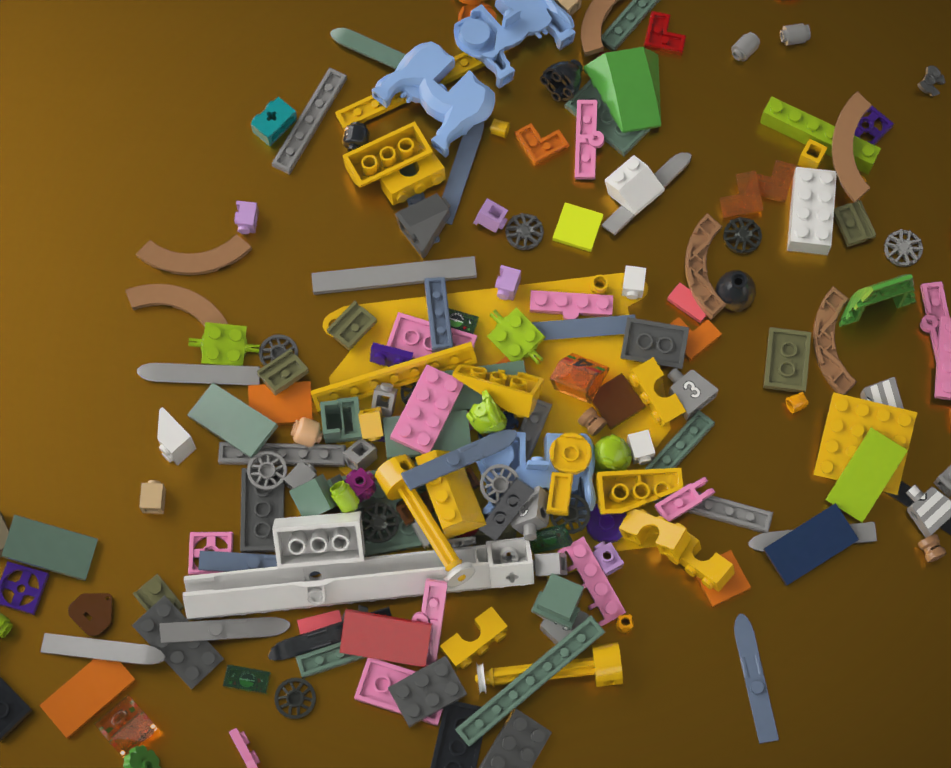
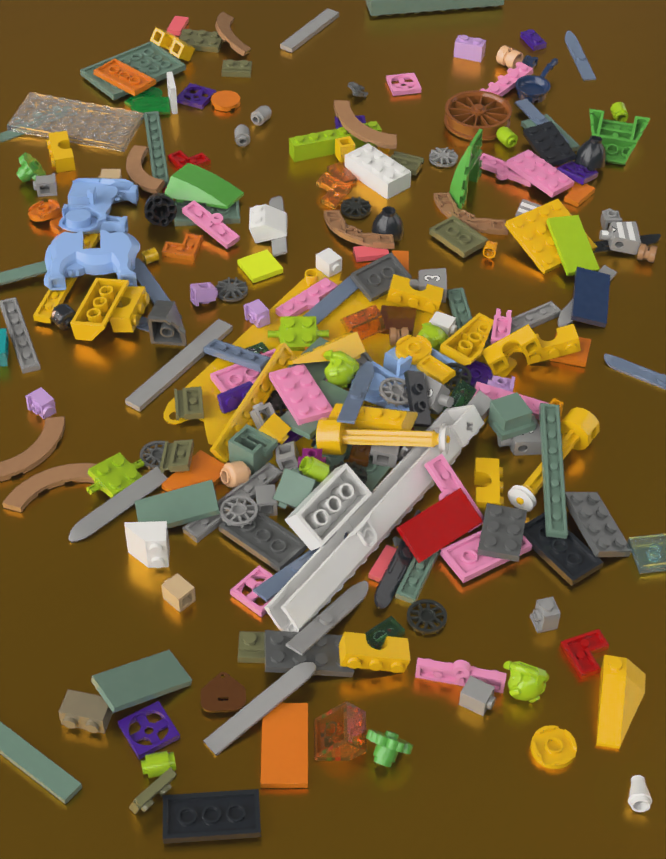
camera: 50 degrees left, 25 degrees down
none -> yellow arch [339,632,411,673]

